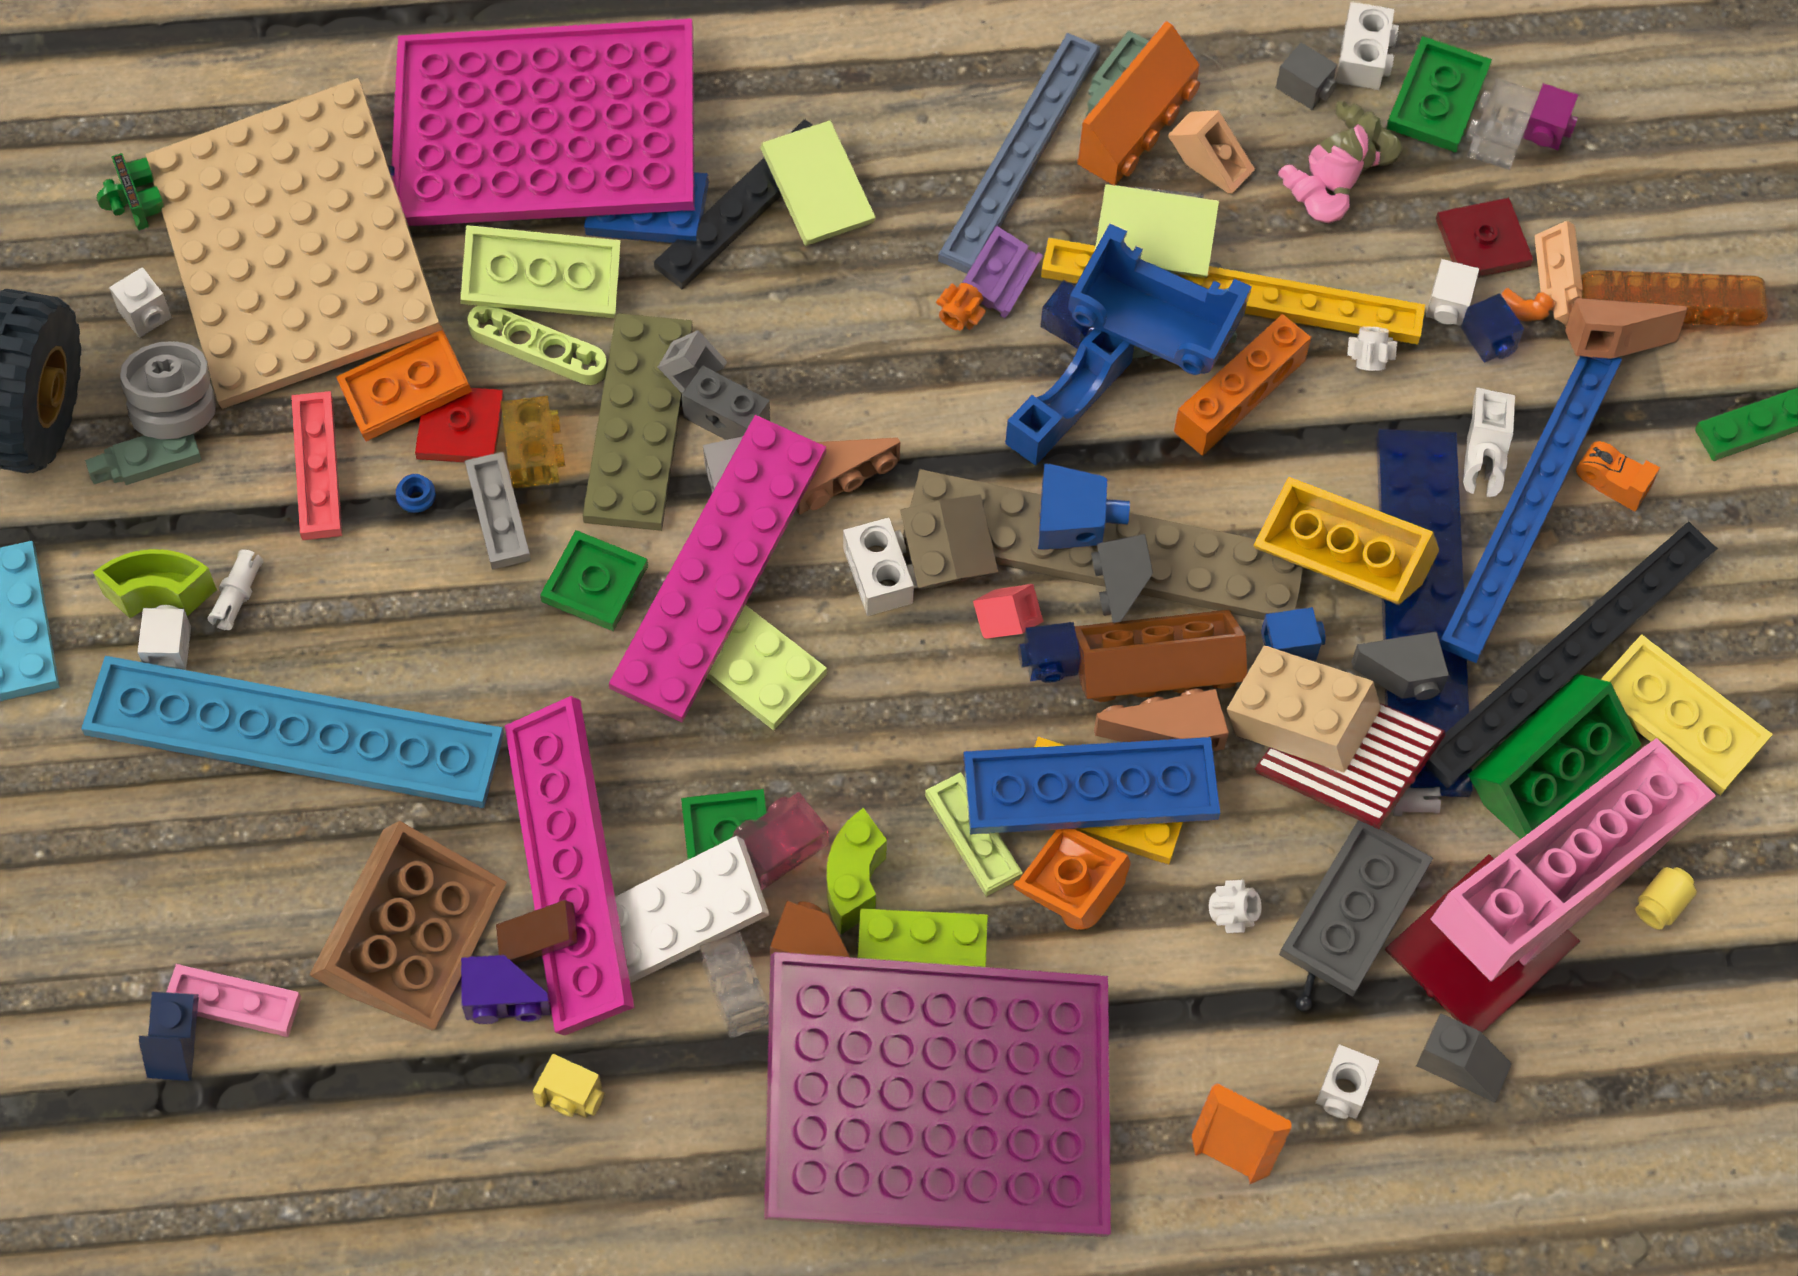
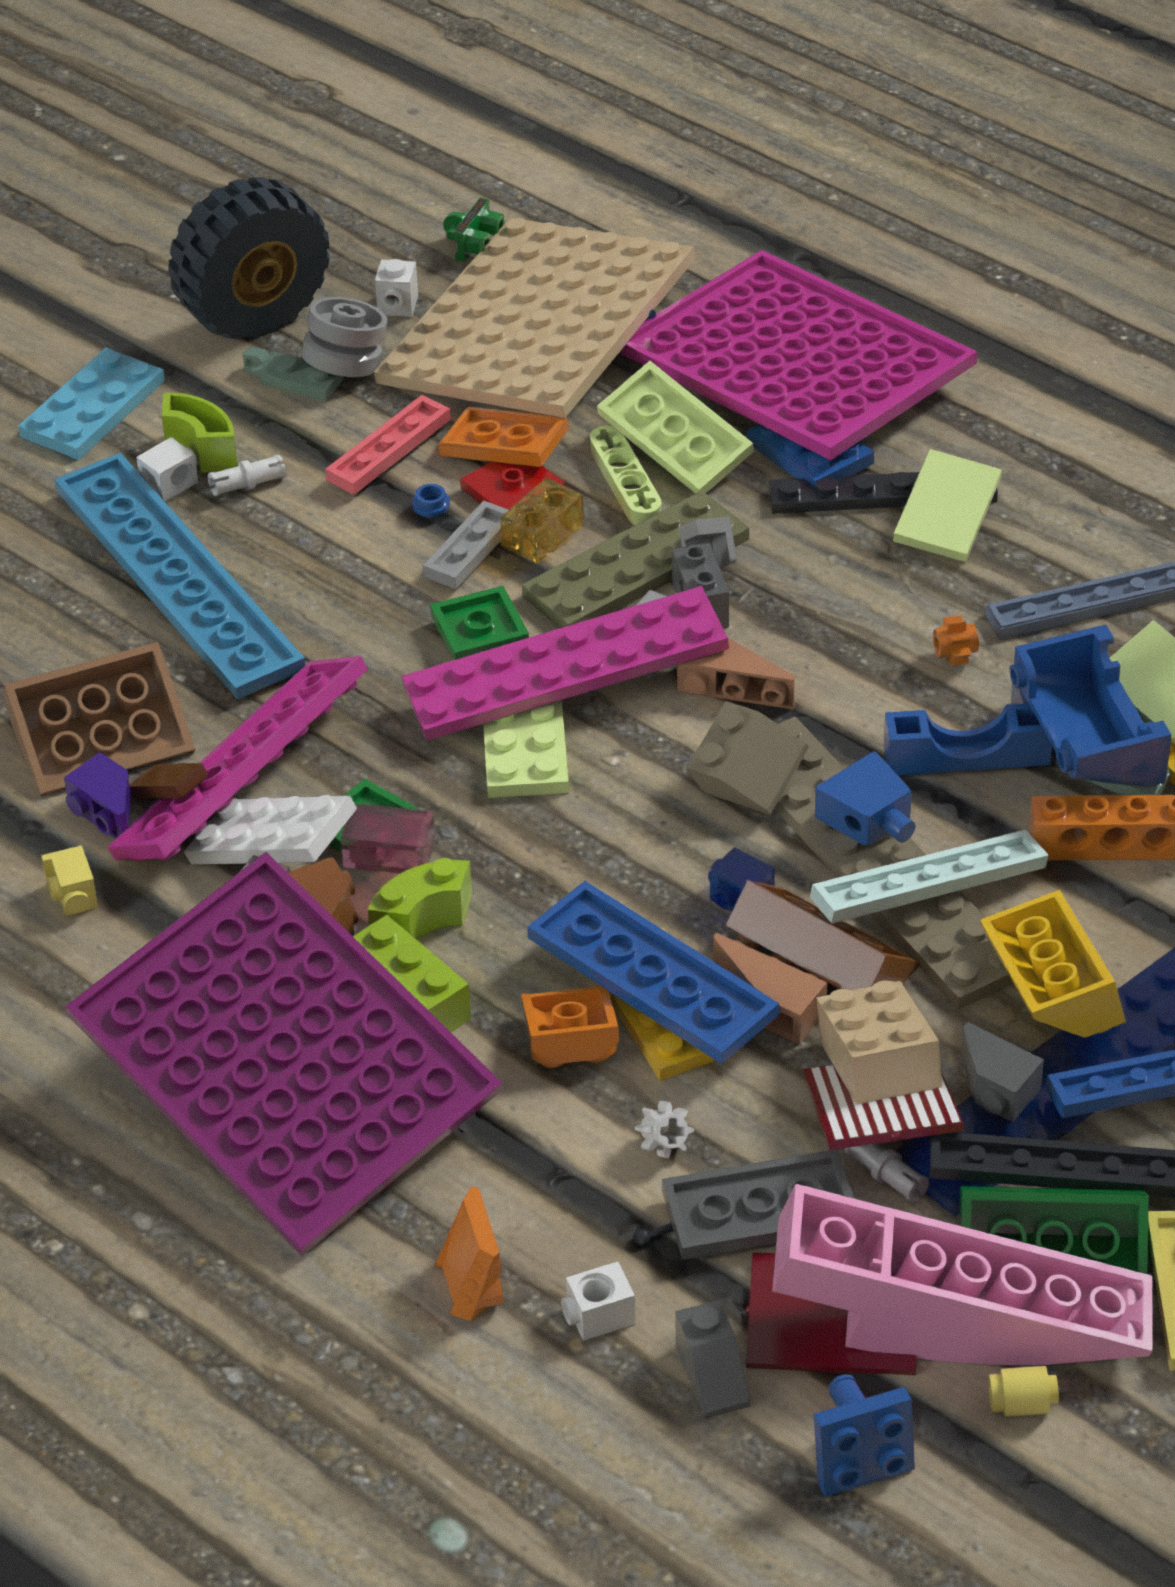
camera: 50 degrees right, 20 degrees down
white brick [843,518,917,616] -> none
yellowish green tile [925,772,1023,897] -> none
medium lavender plate [962,226,1043,318] -> none
coral panel [973,584,1043,639] -> none
dark grey slope [1091,534,1153,623] -> none
blue brick [1261,607,1326,661] -> none
none -> light aqua plate [810,830,1048,924]
none -> blue plate [813,1374,915,1497]

